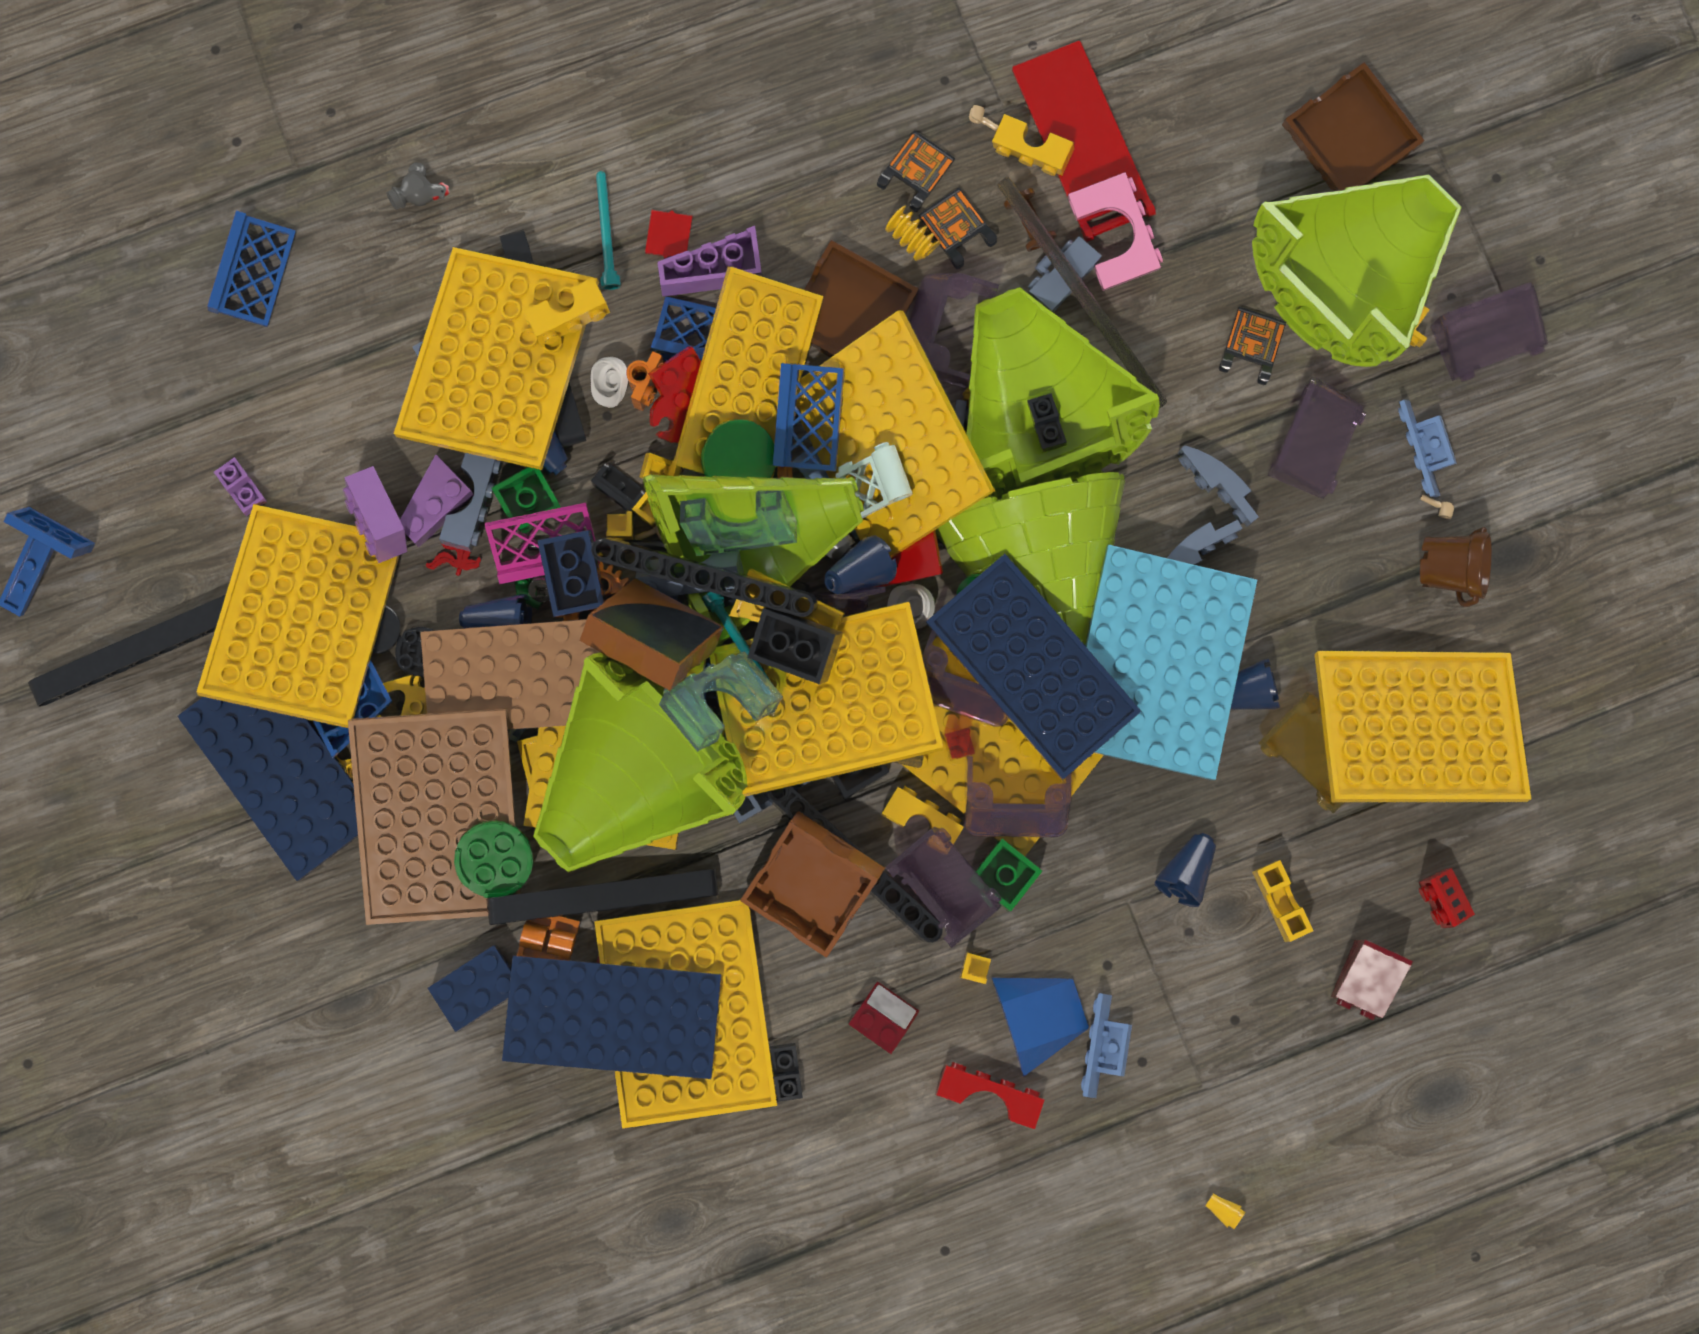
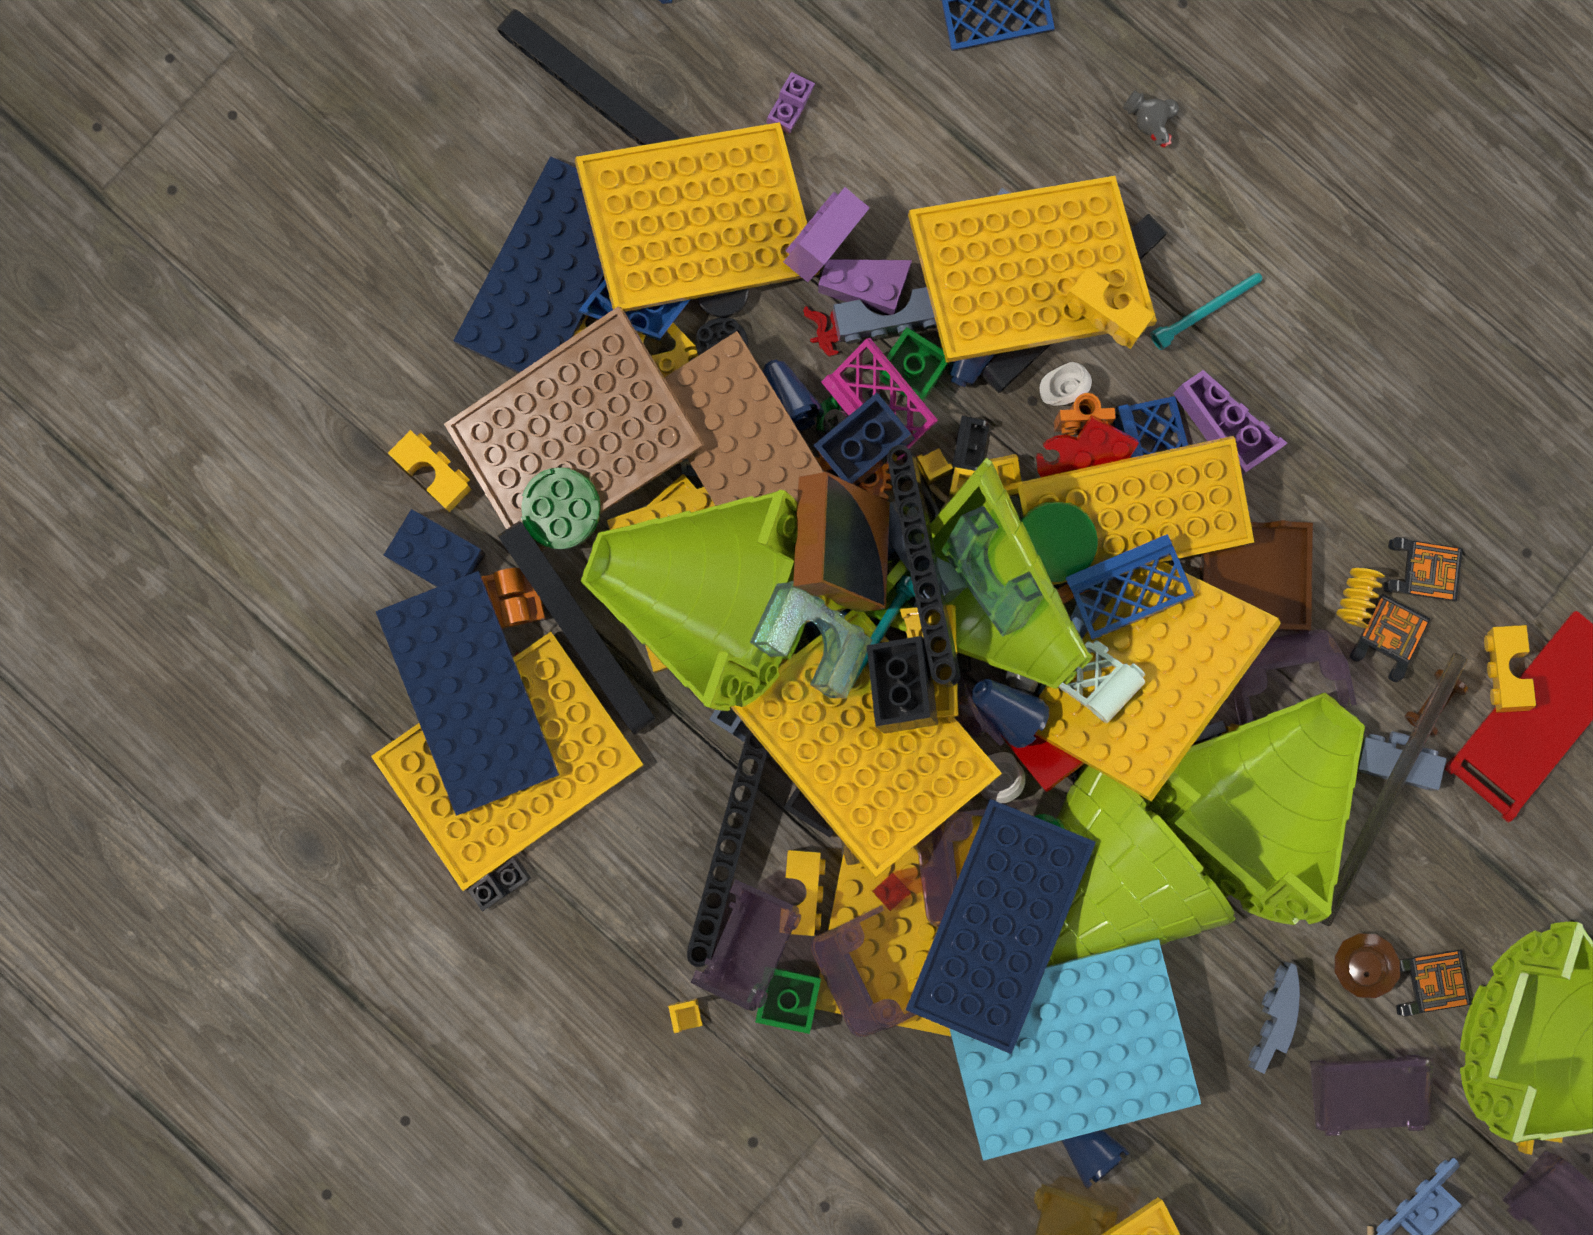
camera: 75 degrees right, 0 degrees up
red piece [645,210,693,259] -> none
dark orange tile [740,811,885,958] -> none
dark red slope [848,981,919,1054] -> none
red arch [935,1062,1045,1129] -> none
tan hand [969,105,999,131] -> none
blue wedge [992,978,1089,1077] -> none
black slope [1027,393,1067,453] -> none
bright pink arch [1067,172,1163,291] -> none
medium blue bracket [1081,993,1132,1098] -> none
dark blue cone [1154,833,1216,907] -> none
sand blue slope [1167,520,1242,565] -> none
none -> yellow arch [388,430,472,512]
none -> reddish brown hat [1335,933,1400,998]

